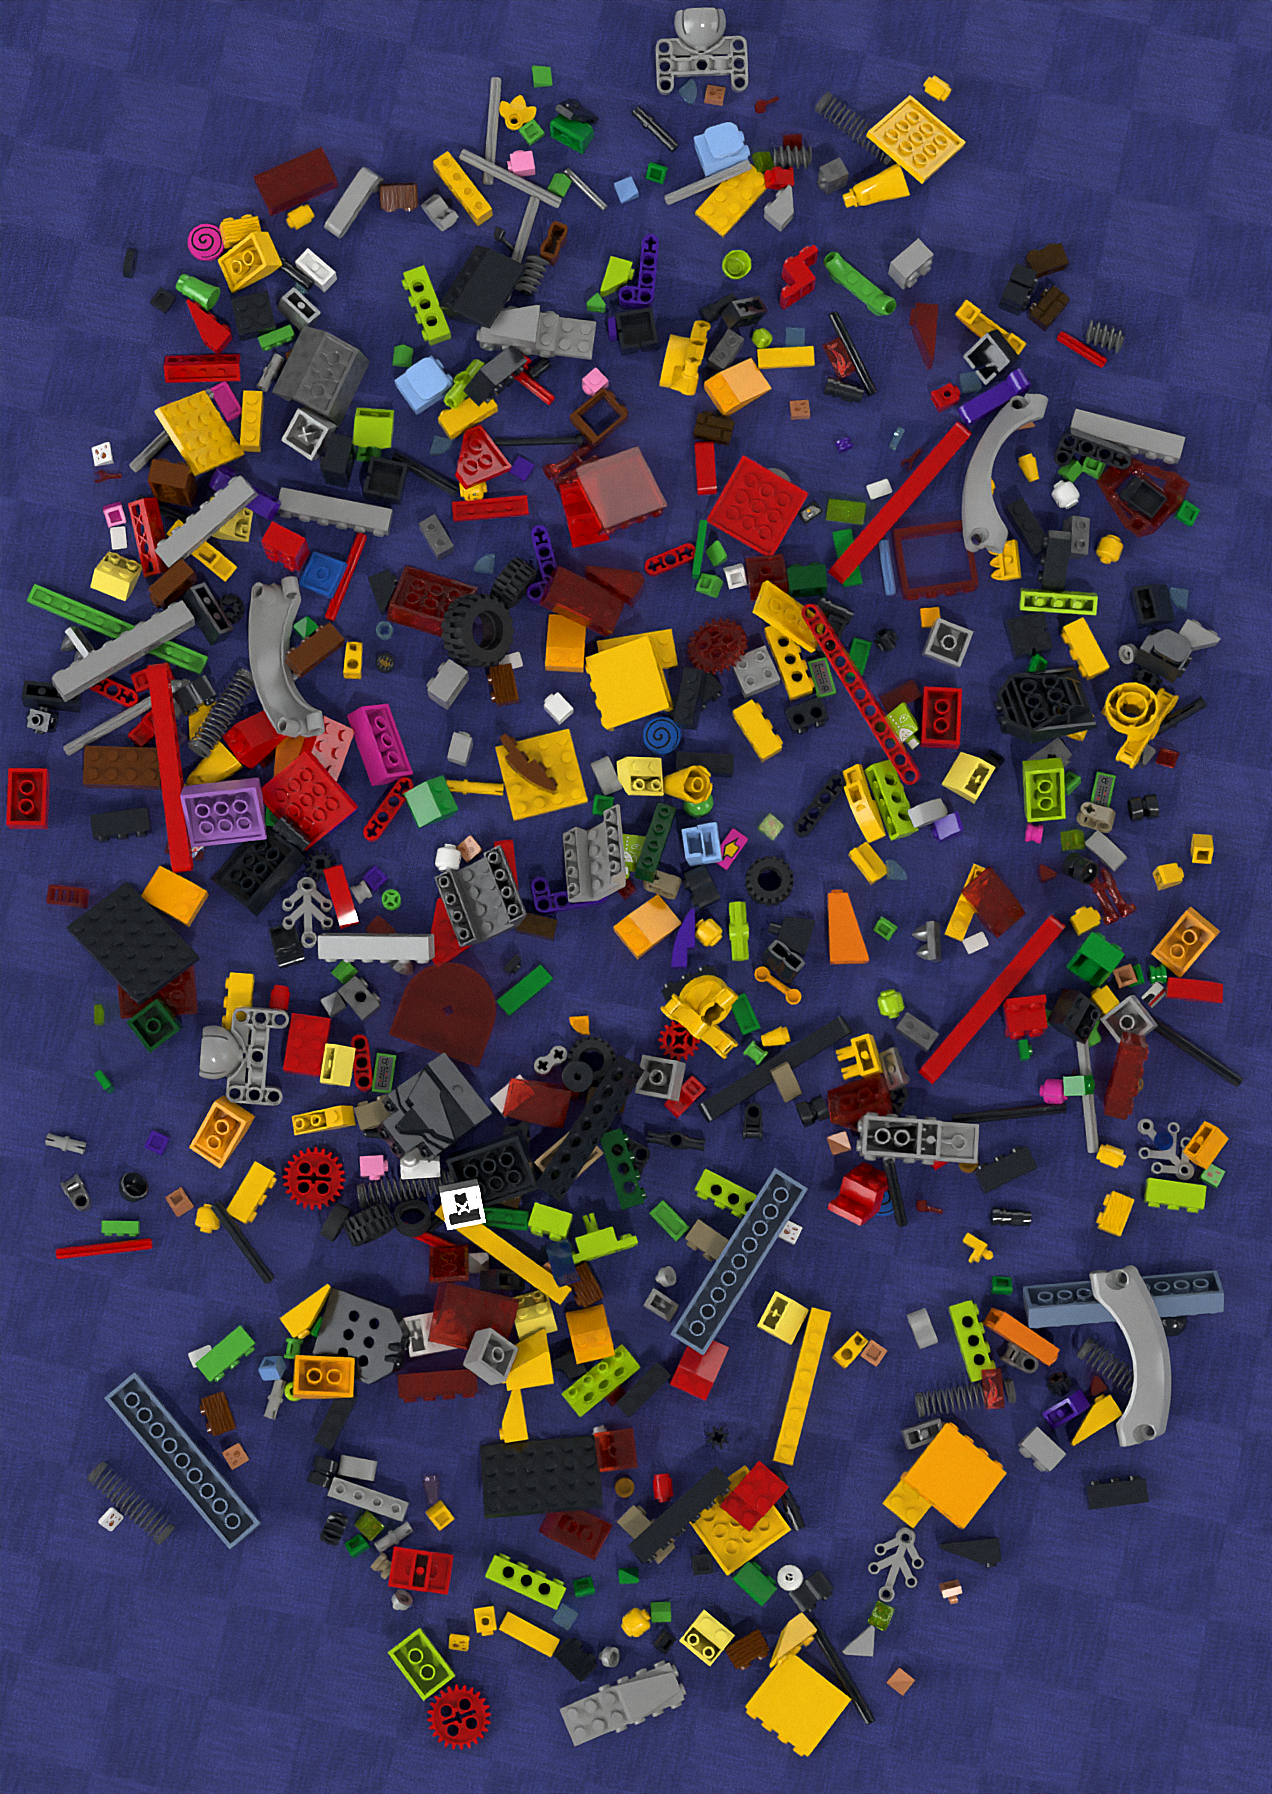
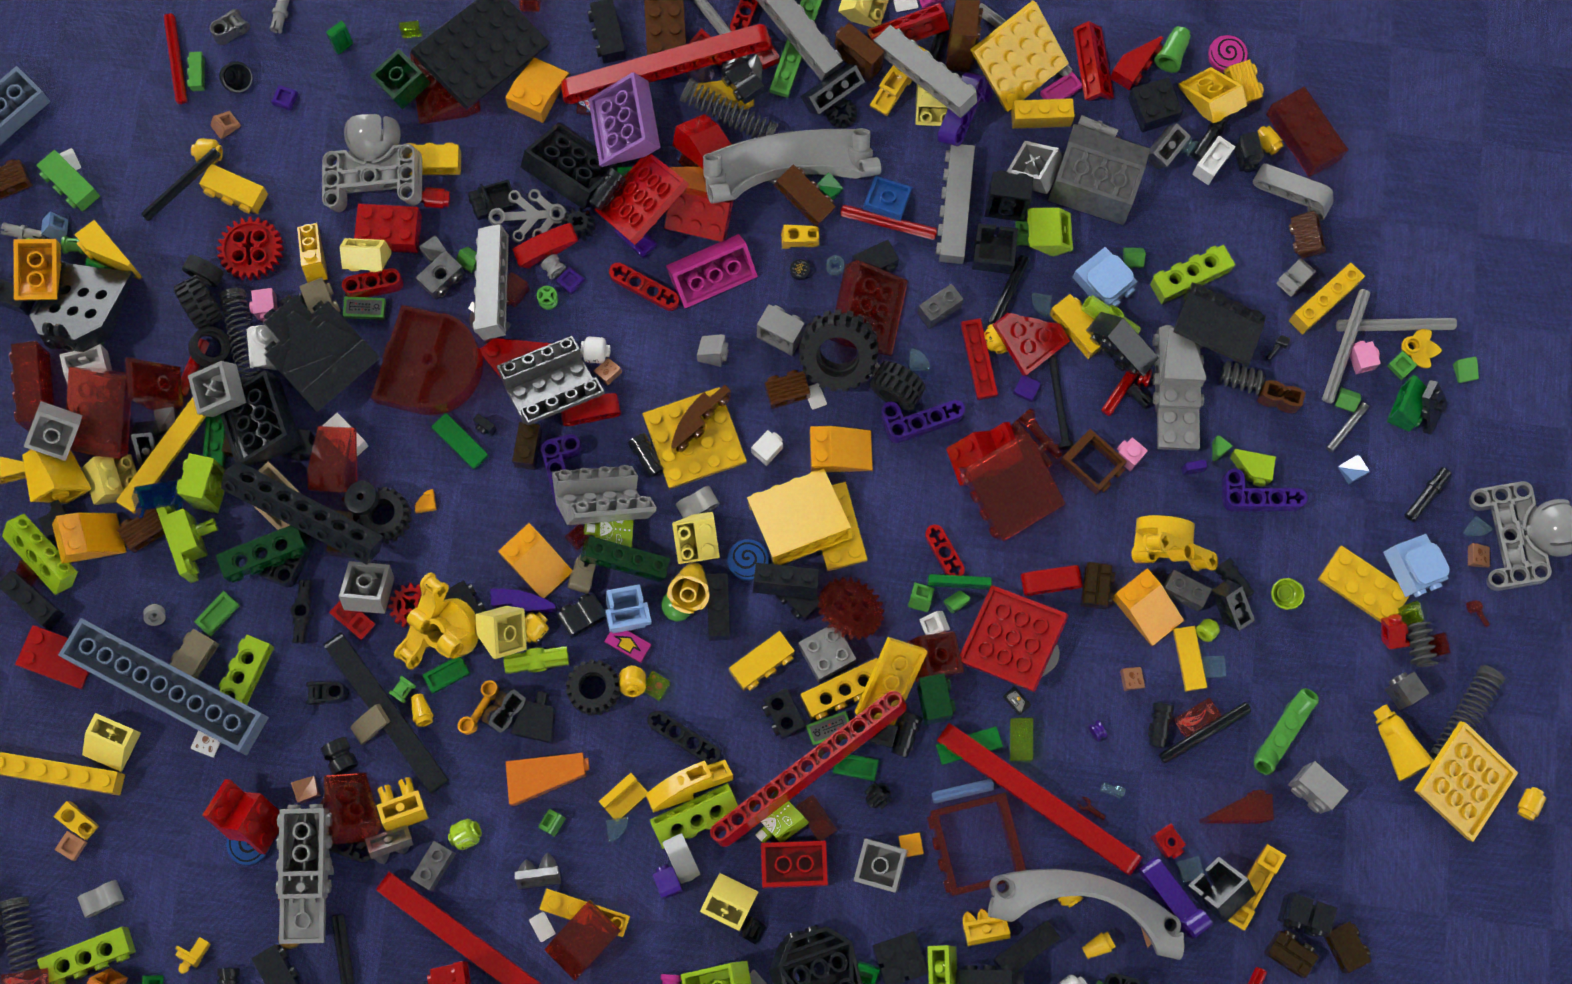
camera: 85 degrees right, 5 degrees down
black plate [150,287,176,315] -> none
yellow piece [184,740,243,786] -> none
light orange slope [189,1095,255,1169] -> none
bright green piece [258,325,295,351] -> none
red brick [261,521,310,572] -> none
slope [404,775,458,829] -> none
yellow pin [446,779,504,796] -> none
light grey axle [507,196,540,302] -> none
light grey axle [534,1046,567,1076] -> none
clear red brick [539,566,626,637] -> none
clear red slope [585,565,646,608] -> none
green plate [592,795,614,816] -> none
black piece [615,307,659,356] -> none
light grey slope [643,1288,679,1322] -> none
green slope [645,162,668,184] -> none
light grey axle [664,160,752,205] -> none
light grey slope [764,185,794,232] -> none
red bracket [779,245,818,310] -> none
white sticker [866,479,892,499] -> none
black axle [883,1158,908,1227] -> none
clear red hand [916,1200,943,1214] -> none
none -> light yellow slope [476,606,527,659]
none -> yellow head [619,665,646,697]
none -> black axle [628,433,664,477]
none -> black brick [1234,131,1264,173]

